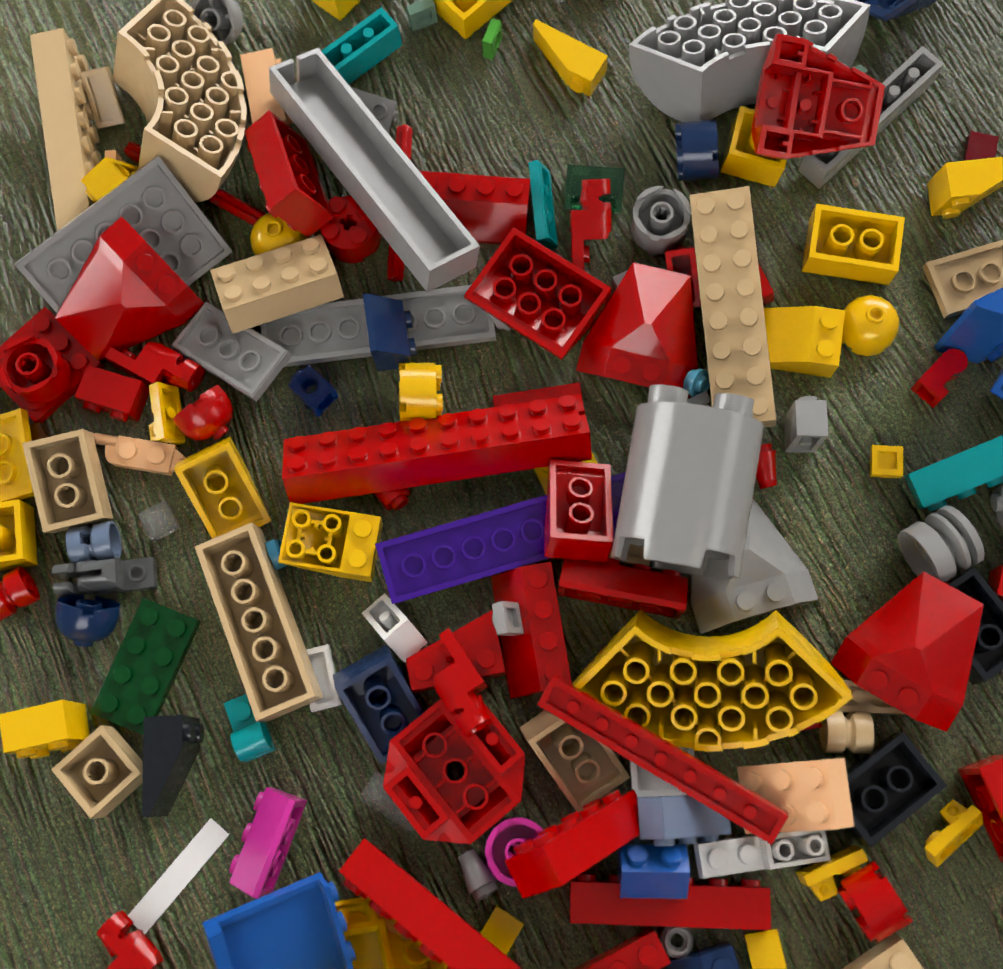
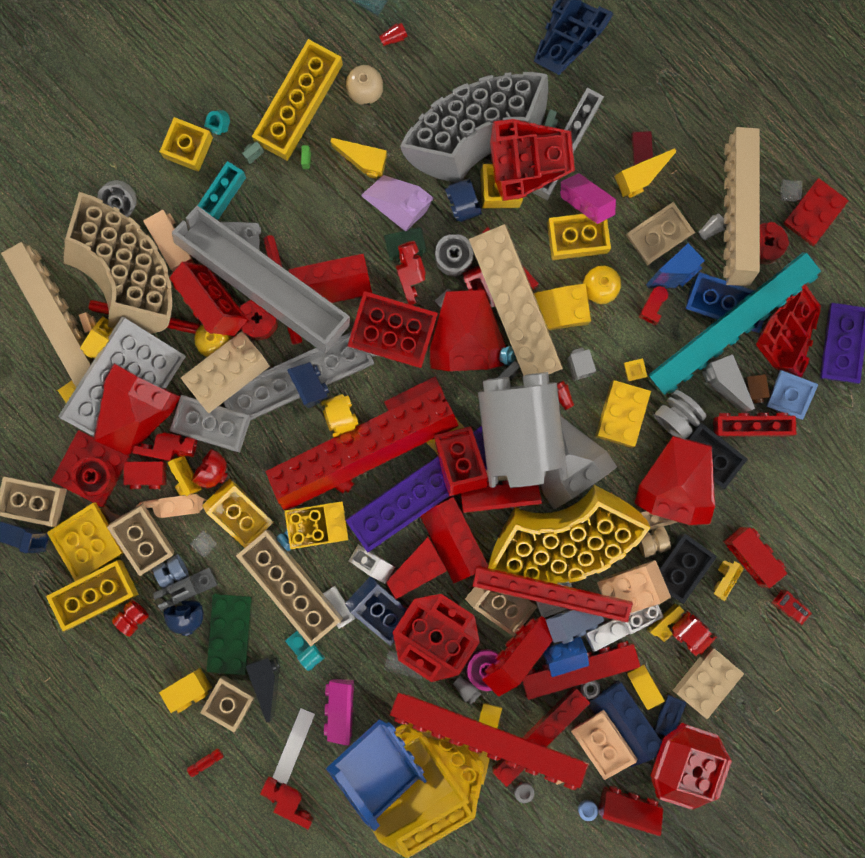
camera: 25 degrees left, 10 degrees up
tan tile [80,66,126,129] -> none
clear blue brick [288,365,339,417] -> none
red plate [434,628,492,738] -> none
light grey plate [491,601,524,636] -> none
teal tile [529,160,558,250] -> none
none -> red axle [187,749,223,777]
none -> lavender slope [362,175,434,231]
none -> dark pink brick [560,173,616,224]
none -> yellow brick [595,380,651,448]

